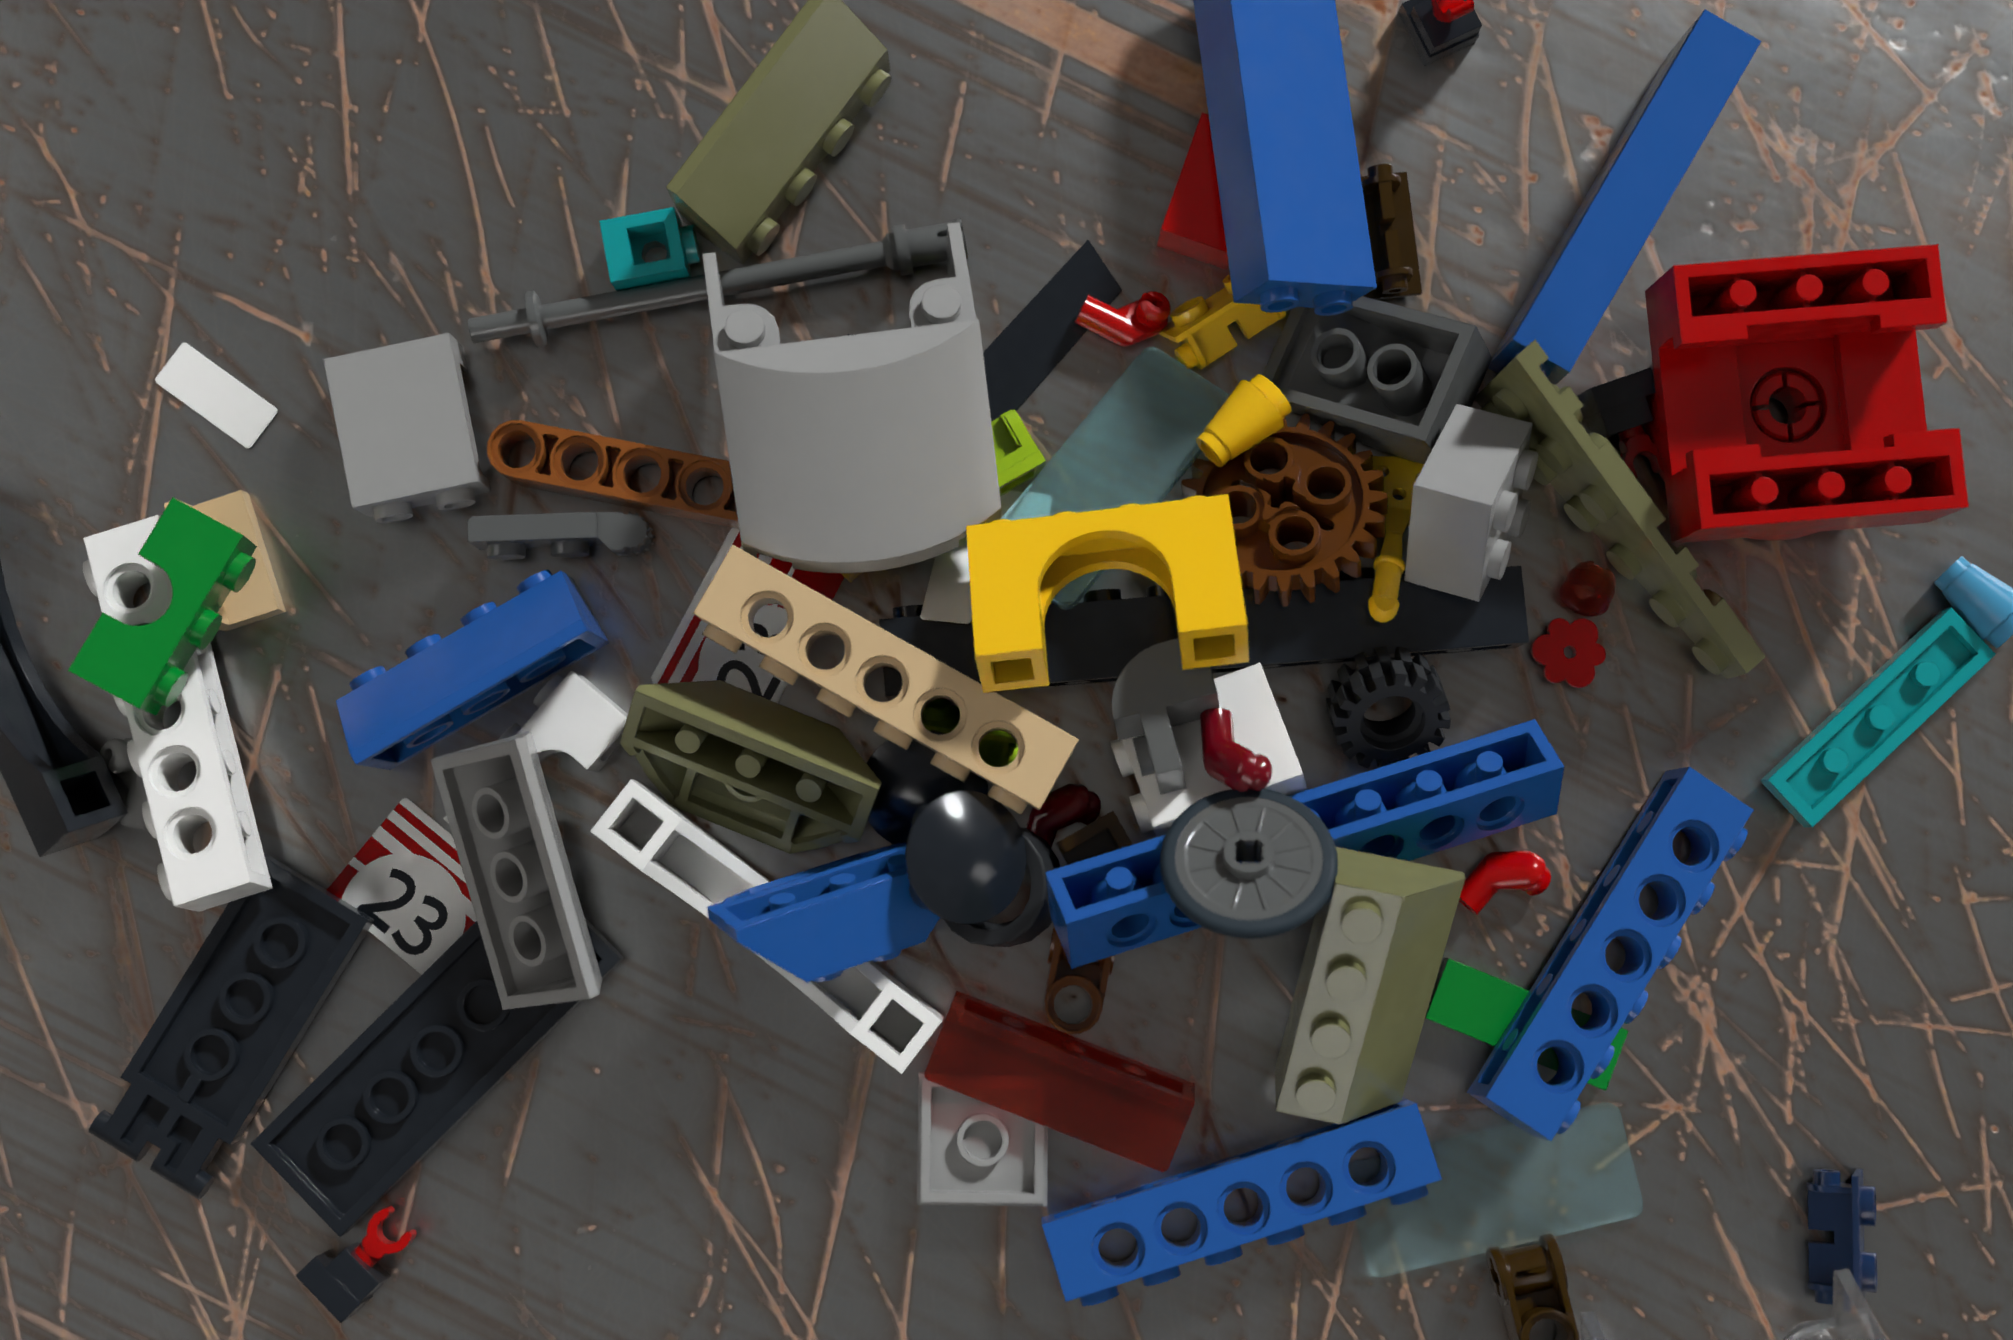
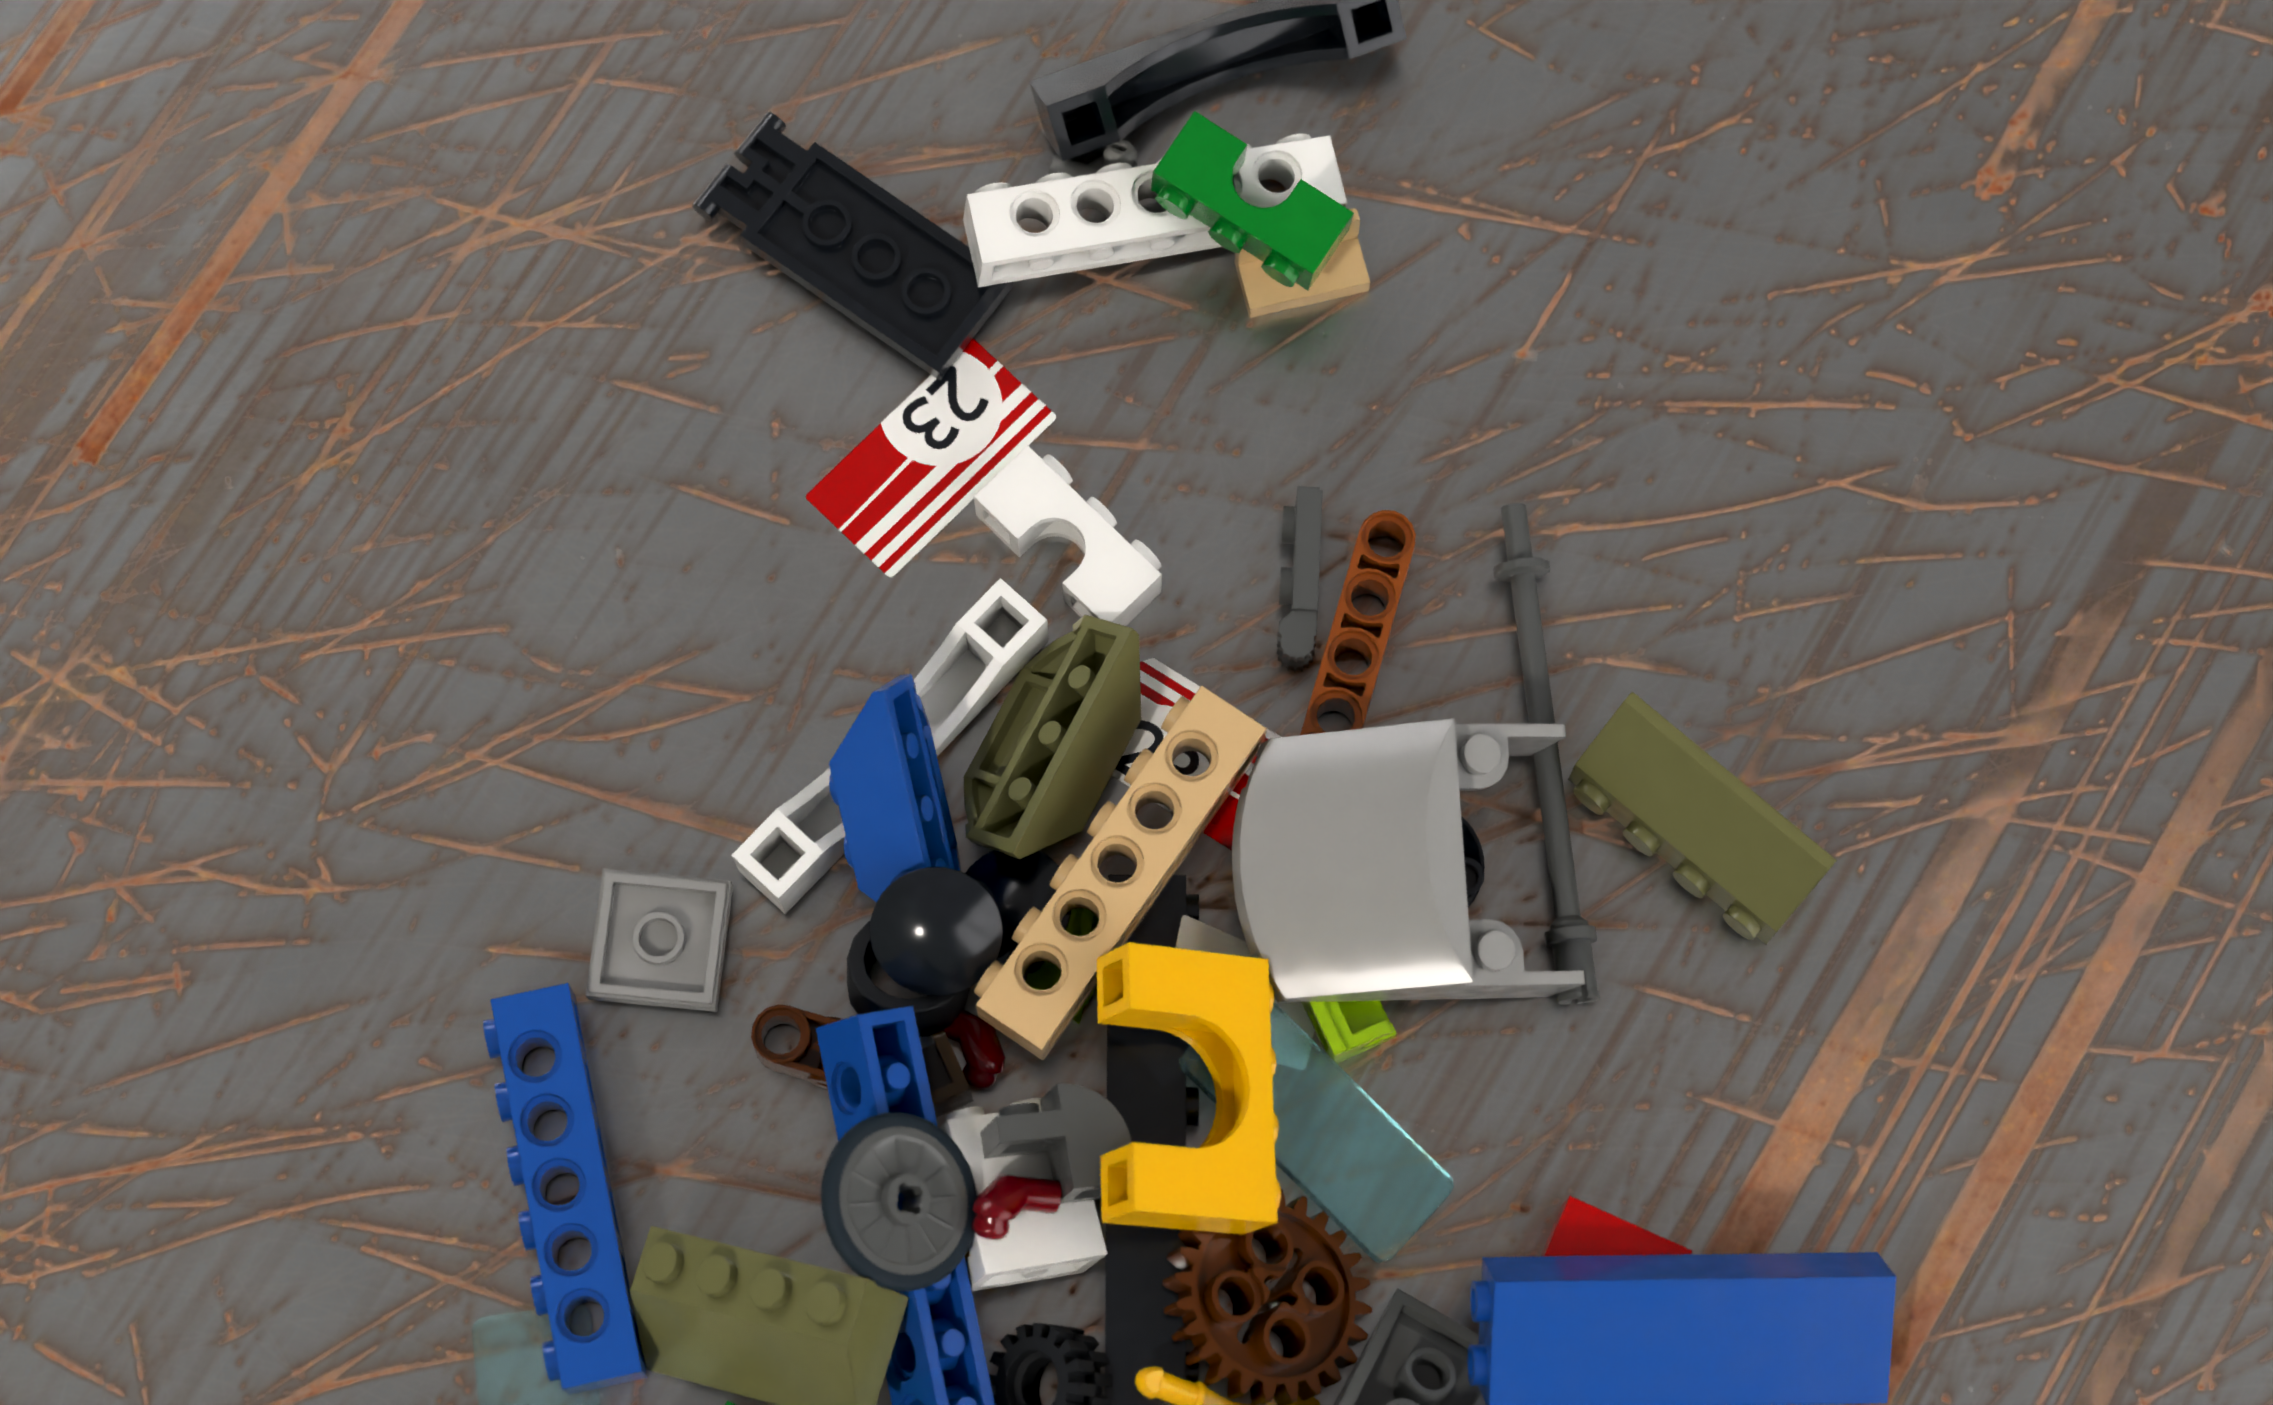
camera: 95 degrees right, 10 degrees down
white sticker [155,343,278,448] -> none
black plate [250,918,624,1237] -> none
black piece [296,1206,417,1323] -> none
light grey panel [323,333,491,523] -> none
blue slope [336,570,610,770] -> none
light grey slope [430,731,602,1010] -> none
teal brick [599,207,701,291] -> none
clear red panel [924,991,1195,1172] -> none
black sticker [983,240,1123,422] -> none
red arm [1074,291,1171,347] -> none
yellow hinge [1159,274,1286,371] -> none
yellow cone [1196,374,1292,467] -> none

